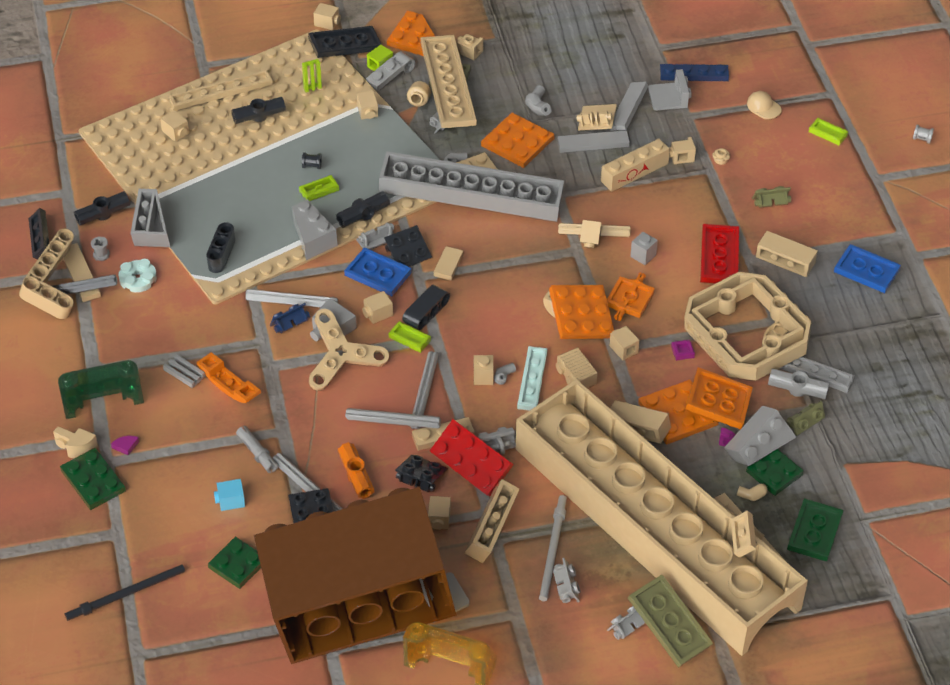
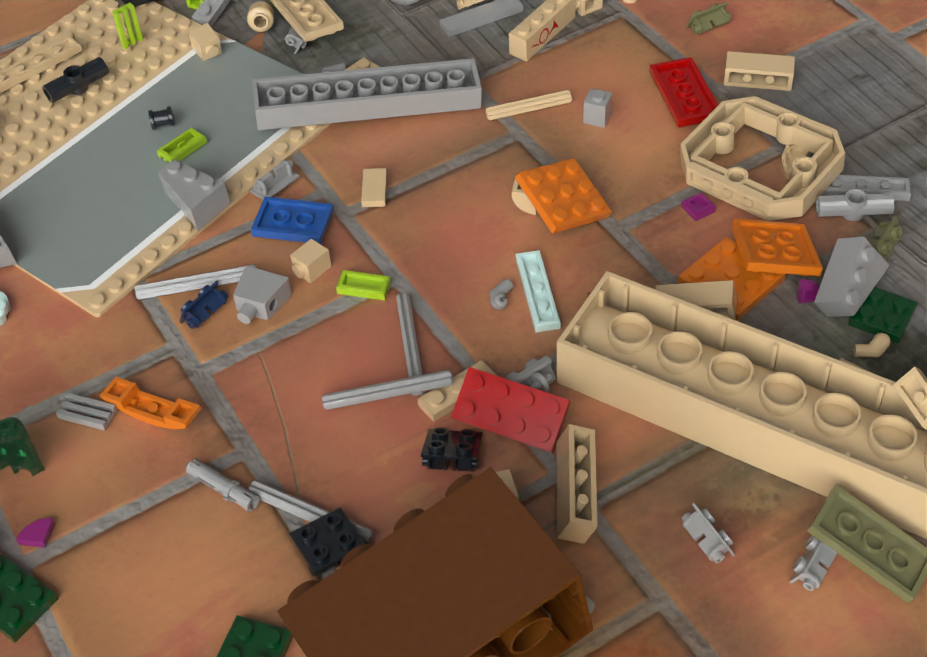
camera: 15 degrees left, 0 degrees up
black beam [206,222,235,273] -> none
medium azure brick [214,479,245,511] -> none
tan piece [309,309,389,391] -> none
black piece [336,191,390,228] -> none
orange piece [338,442,374,499] -> none
black hinge [384,225,432,267] -> none
black beam [402,284,450,330] -> none
tan brick [474,355,493,385] -> none
orange plate [481,113,554,168] -> none
light grey bar [539,495,567,601] -> none
tan brick [556,347,597,388] -> none
tan brick [580,220,602,248] -> none
orange plate [607,272,655,321] -> none
tan brick [609,326,639,361] -> none
blue plate [834,244,901,293] -> none

